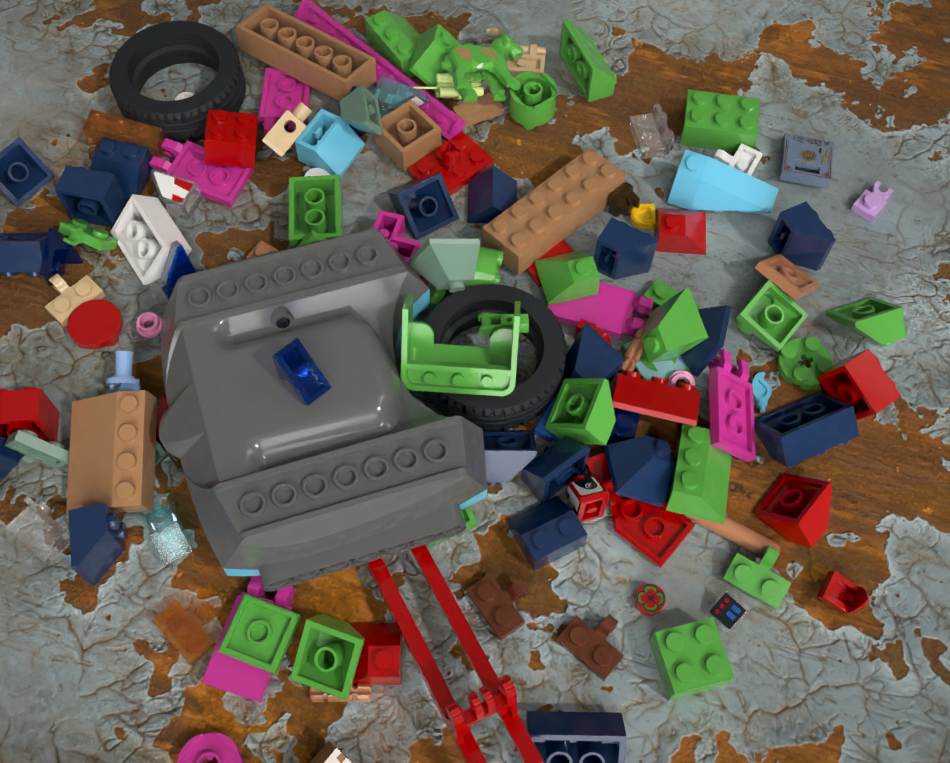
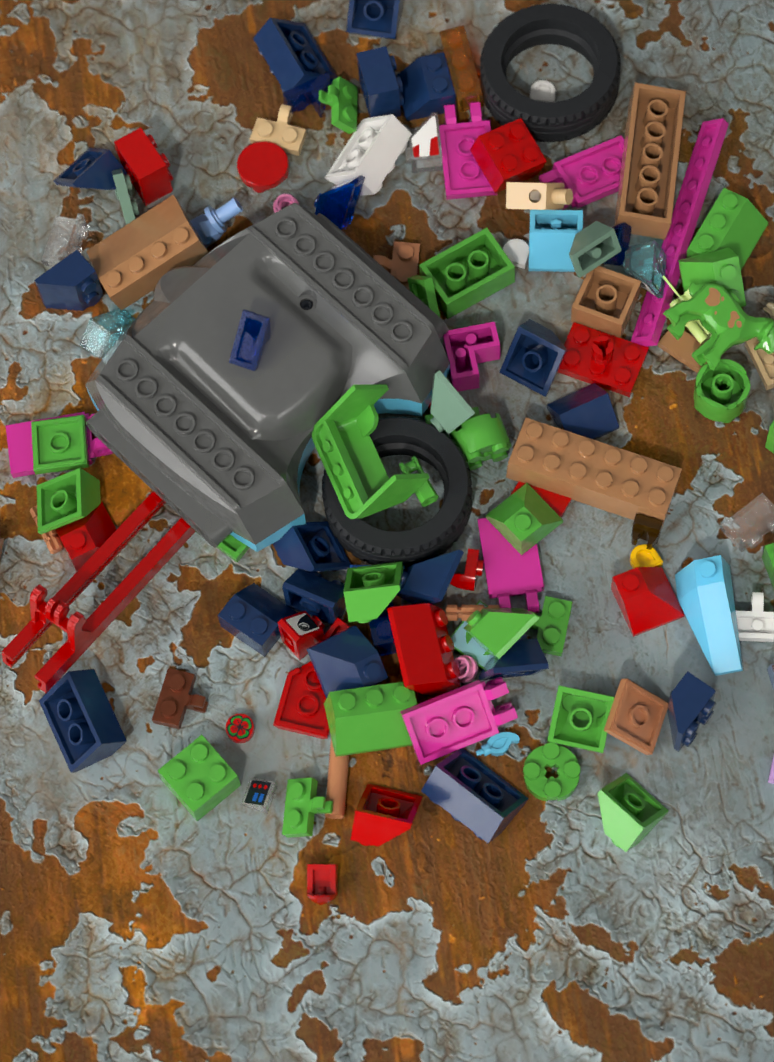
camera: 70 degrees right, 5 degrees up
clear orange plate [152,599,219,666] -> none
copper plate [466,573,528,641] -> none
dark blue slope [594,218,659,280] -> none
red brick [816,349,901,420] -> none

